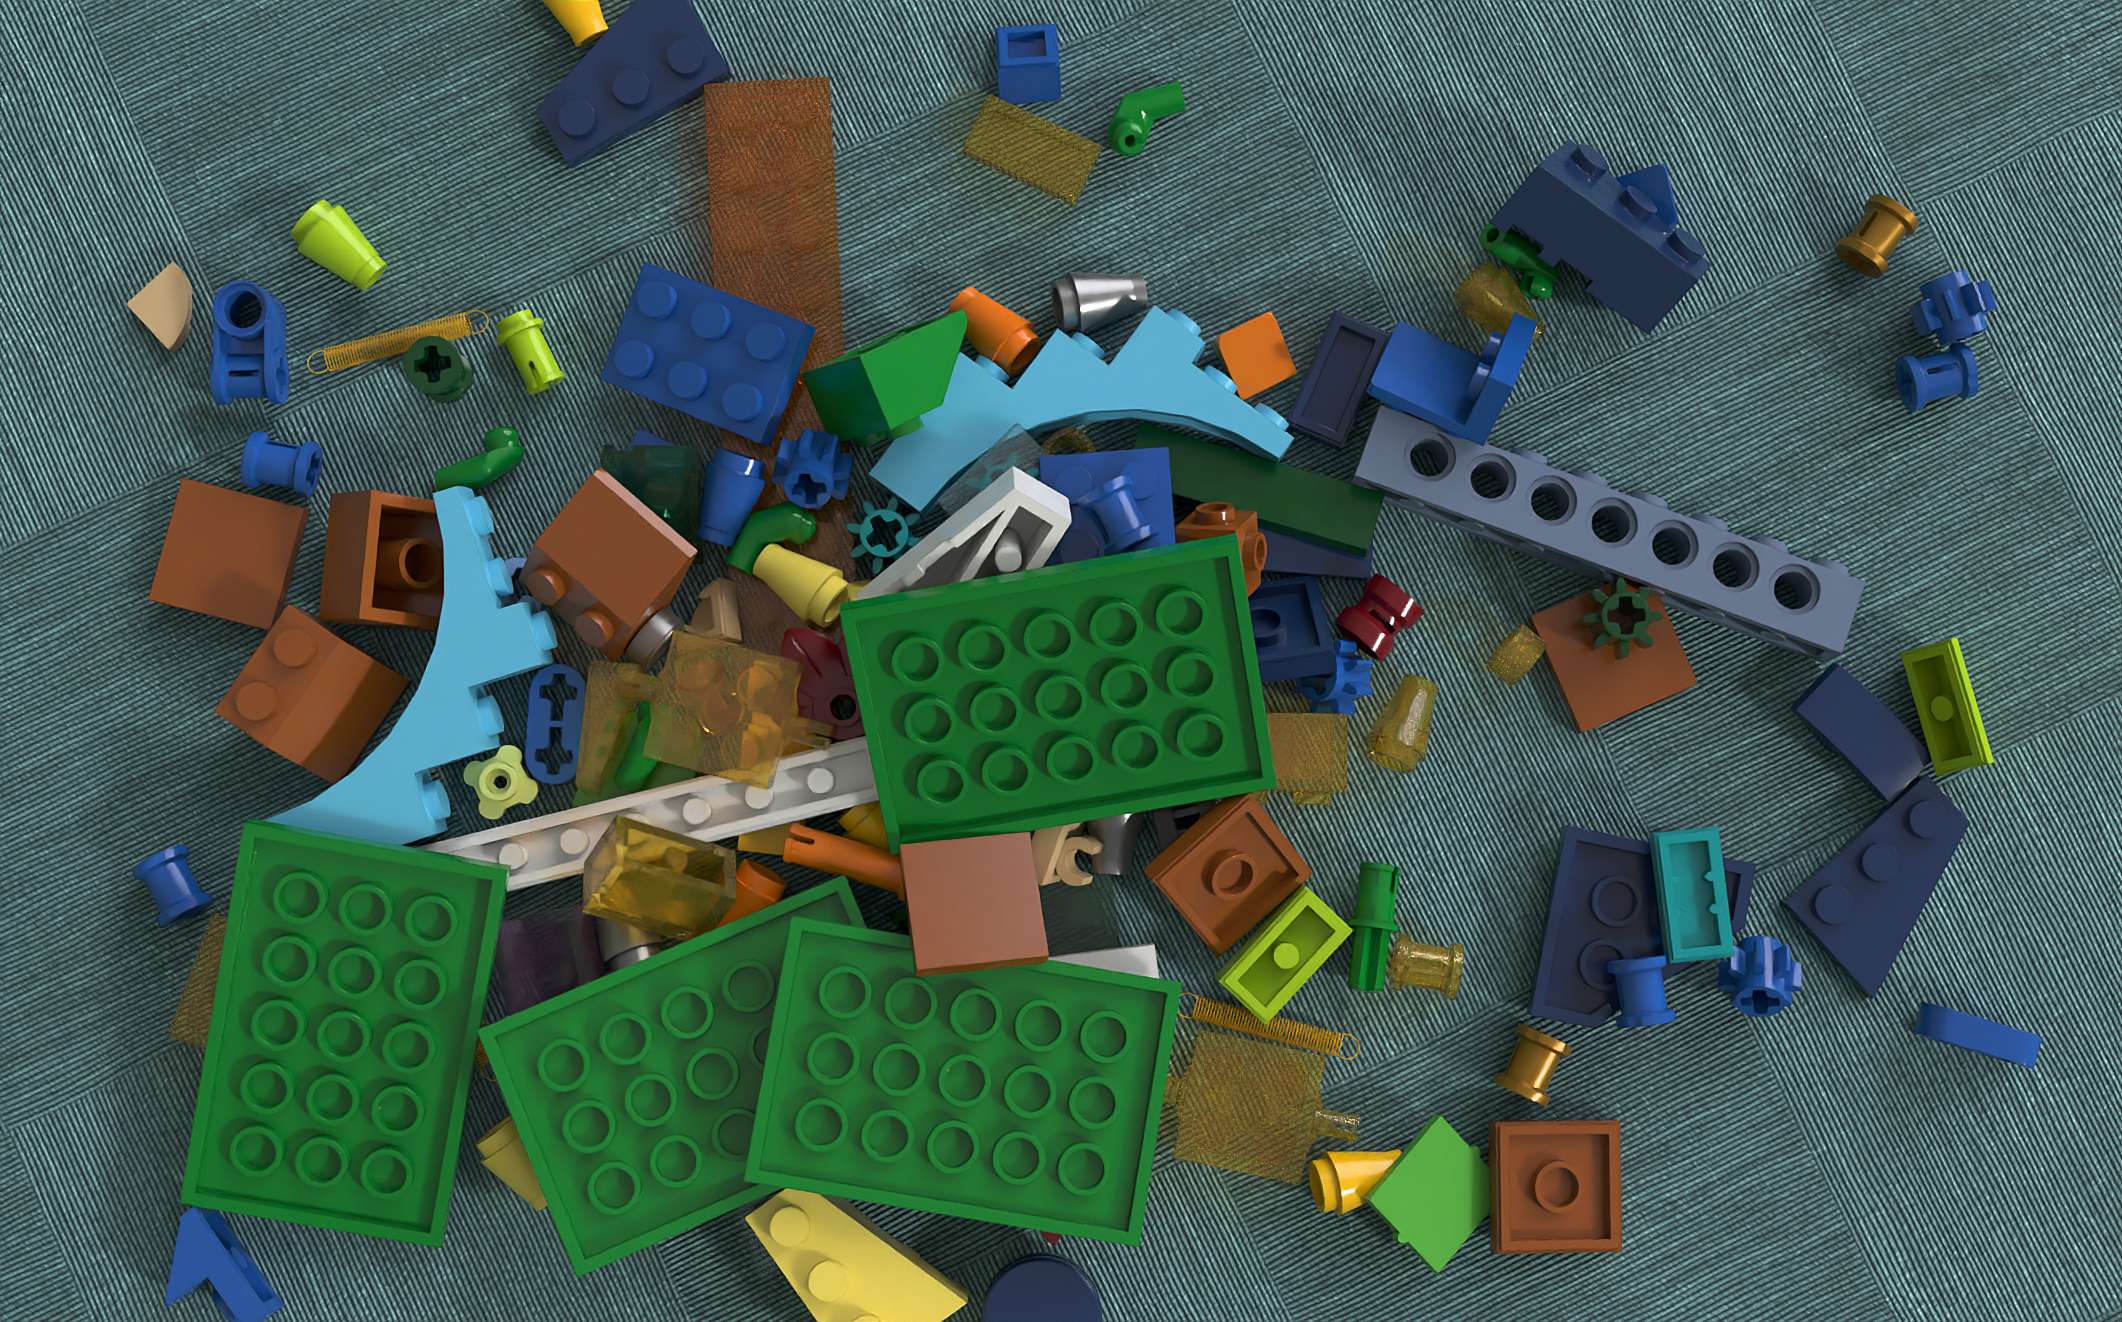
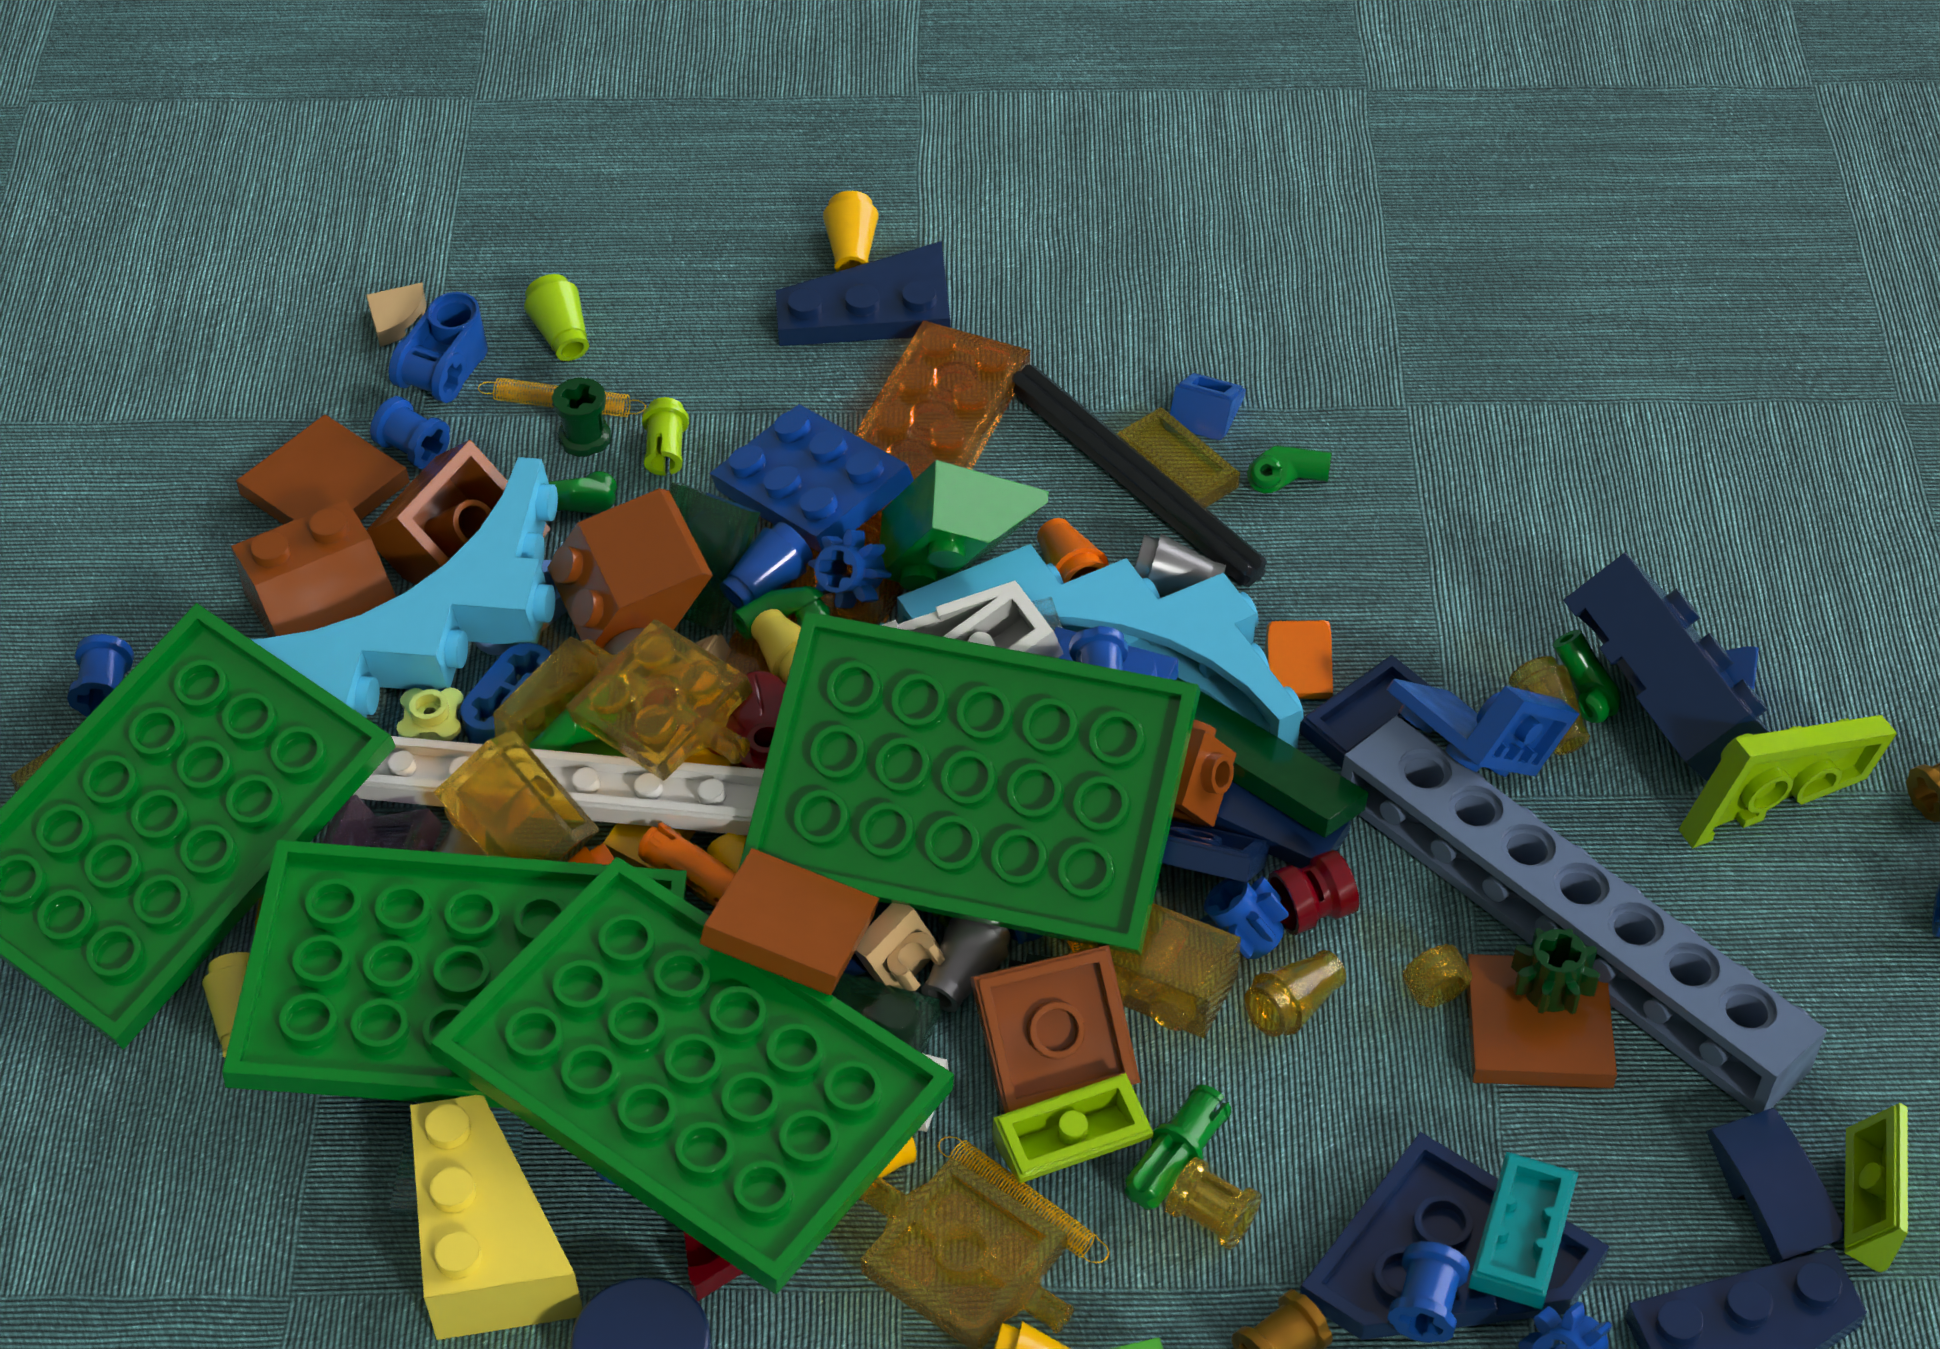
camera: 25 degrees right, 35 degrees down
none -> black axle [1012,365,1267,587]
none -> lime wing [1678,715,1897,849]

